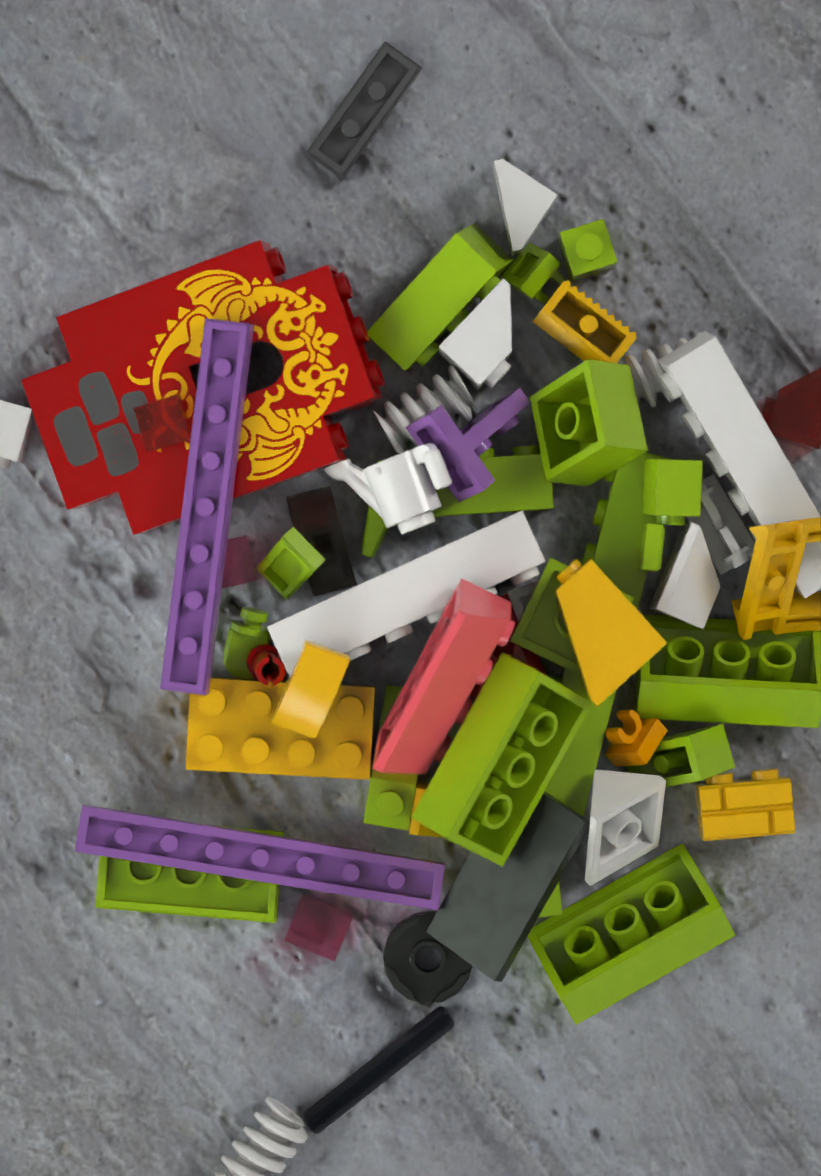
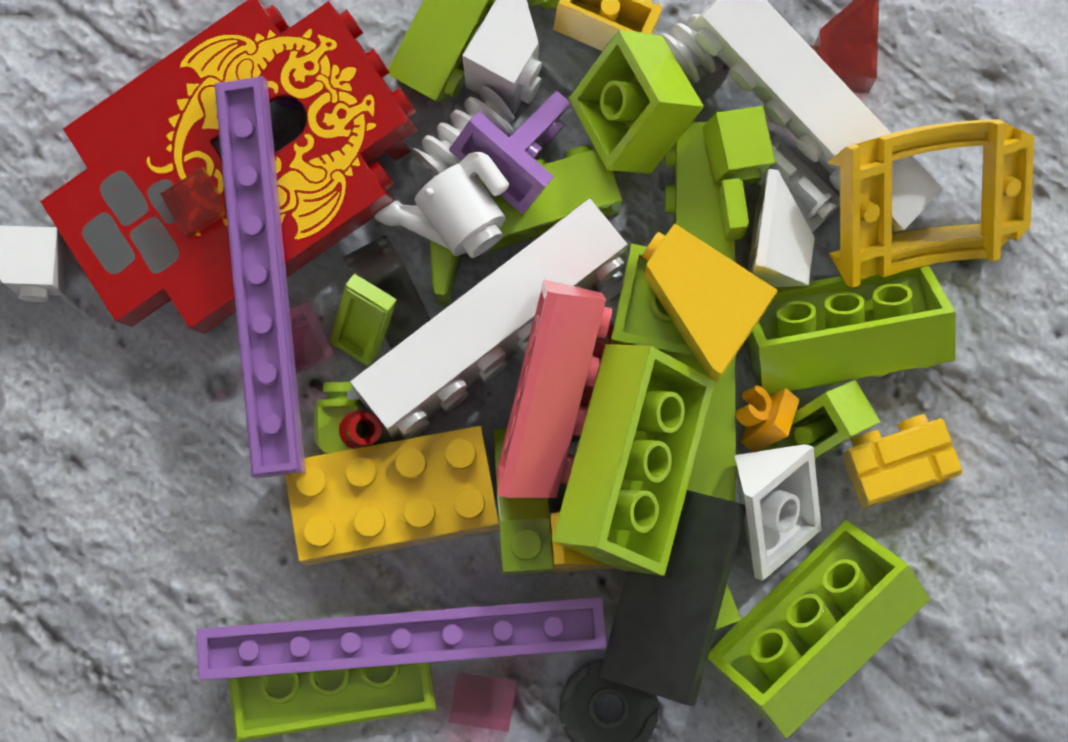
camera: 10 degrees left, 10 degrees down
yellow slope [271,640,350,739] -> none

